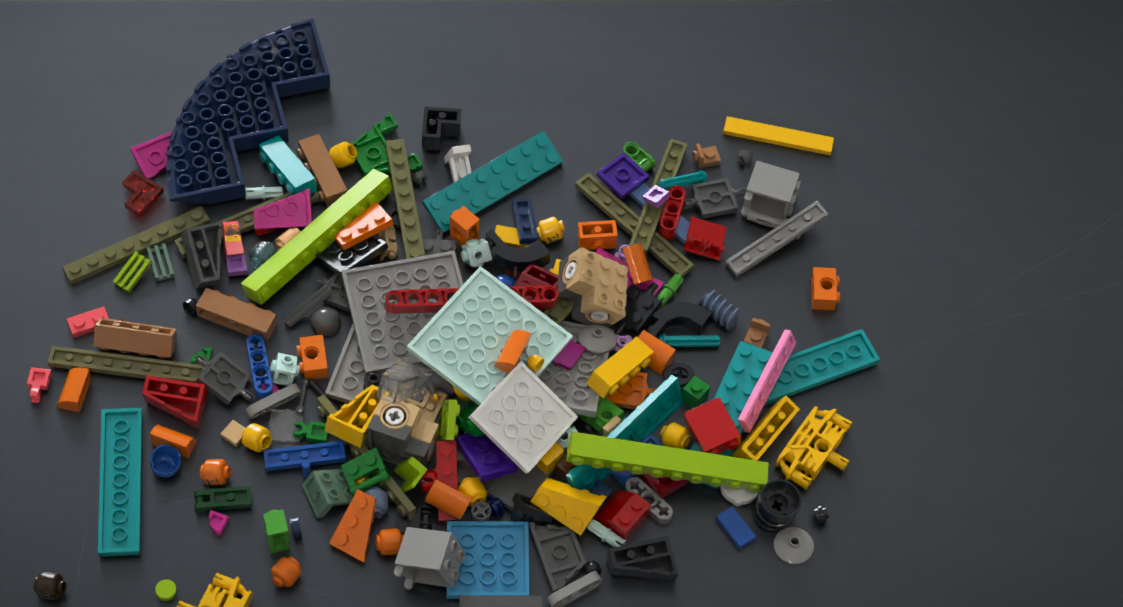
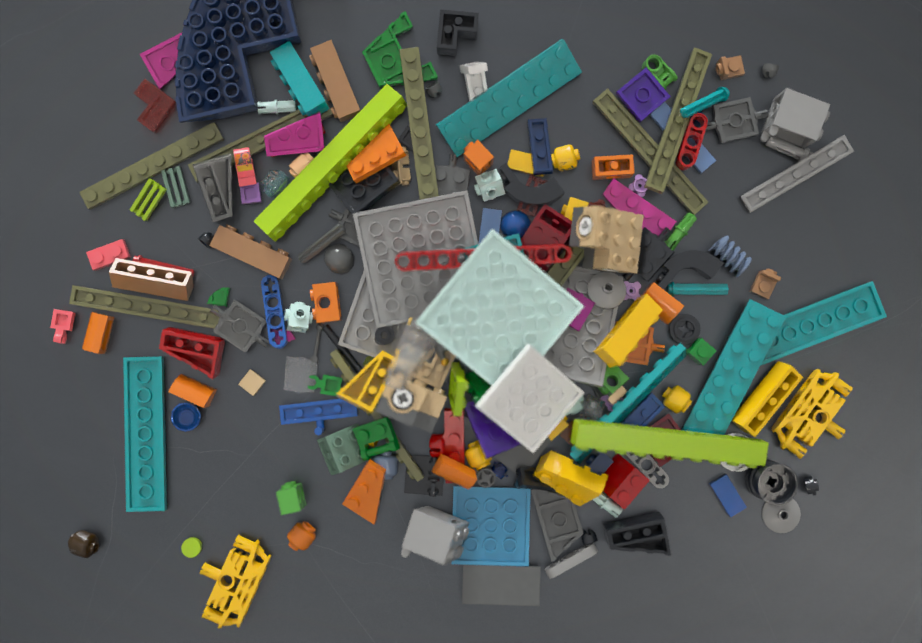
camera: 10 degrees right, 30 degrees up
dark green plate [194,486,252,513] -> none
orange head [200,459,231,485] -> none
dark pink tile [209,510,230,537] -> none
yellow head [242,423,272,452] -> none
light grey beam [246,383,301,419] -> none
dark blue tile [290,517,302,538] -> none
yellow head [329,142,357,169] -> none
orange head [375,528,404,556] -> none
lime panel [393,456,427,493] -> none
orange brick [494,330,531,374] -> none
yellow hinge [527,355,544,372] -> none
orange brick [622,244,653,286] -> none
medium lavender plate [643,185,670,208] -> none
red hinge [684,216,727,261] -> none
red brick [684,397,741,455] -> none
yellow tile [723,116,834,156] -> none
bright pink tile [738,330,796,433] -> none
orange brick [811,267,840,310] -> none

